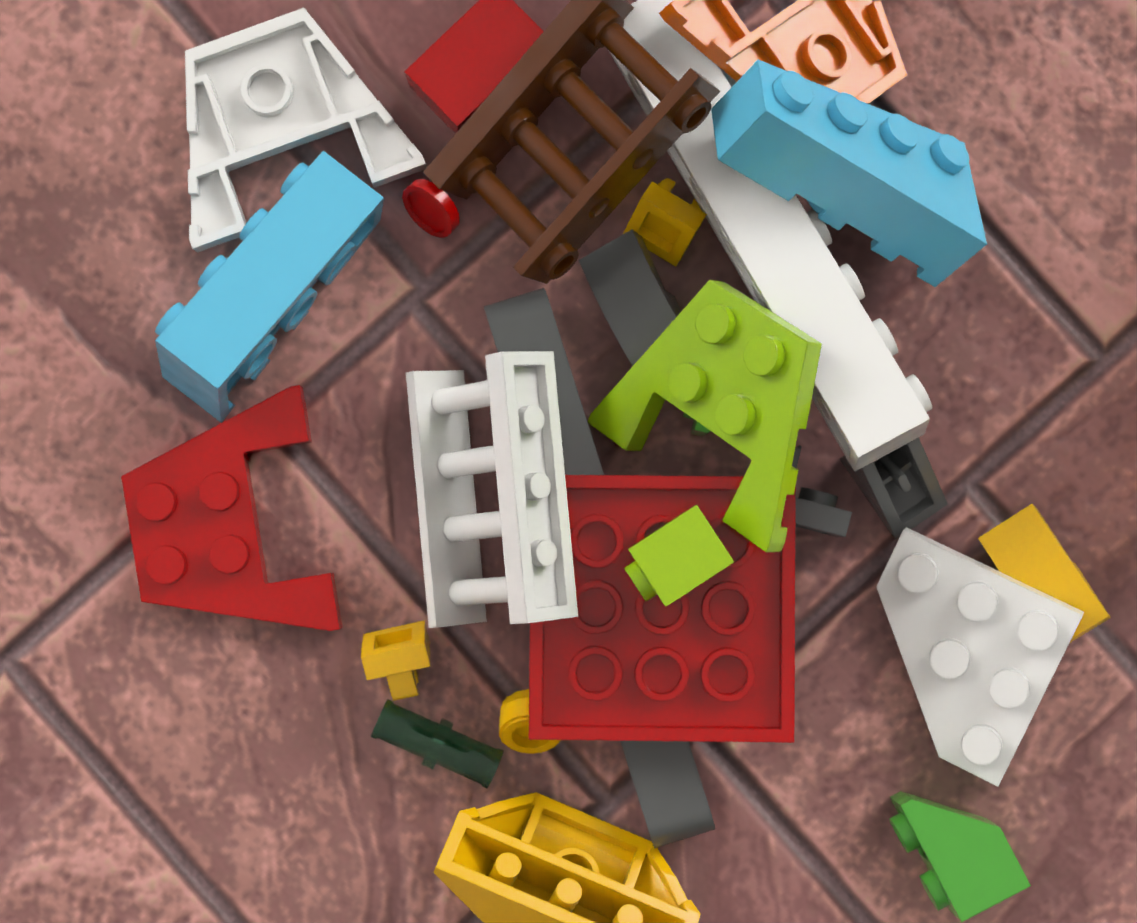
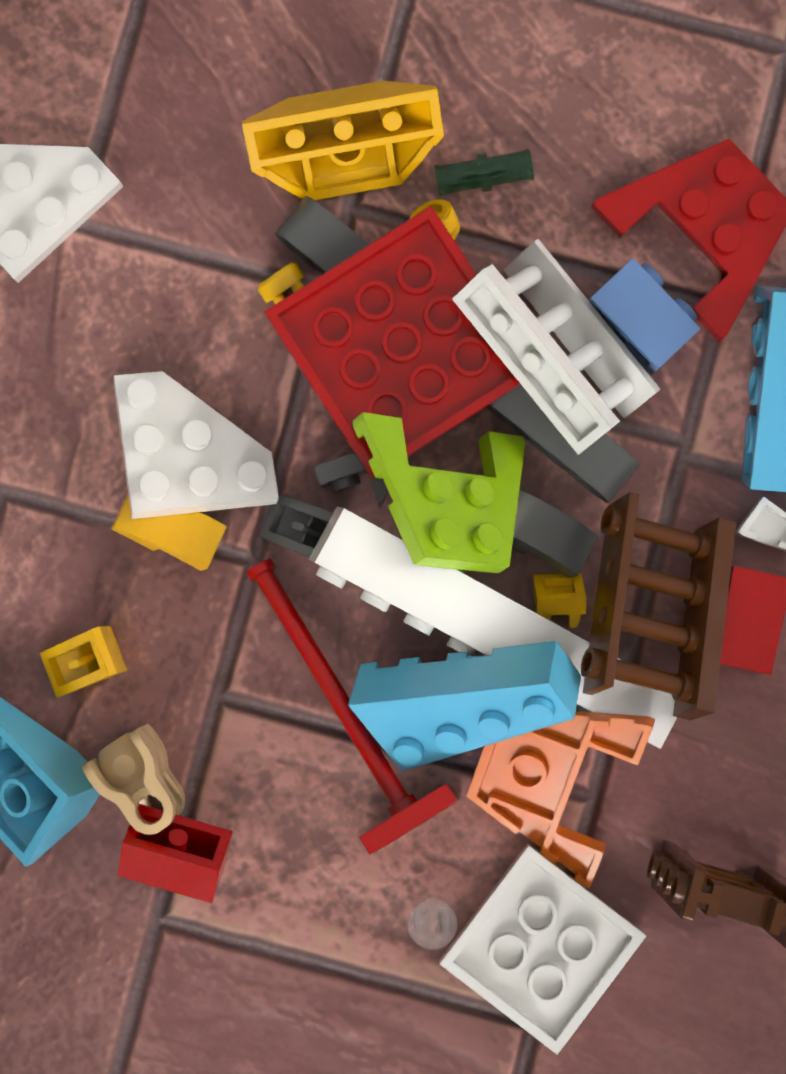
camera: 150 degrees right, 0 degrees up
yellow tile [361,620,430,701] -> none
red piece [402,179,460,238] -> none
lime brick [624,505,734,607] -> none
bright green slope [889,791,1031,922] -> none
none -> red tile [246,558,459,855]
none -> yellow tile [257,261,305,304]
none -> medium blue brick [589,258,701,375]

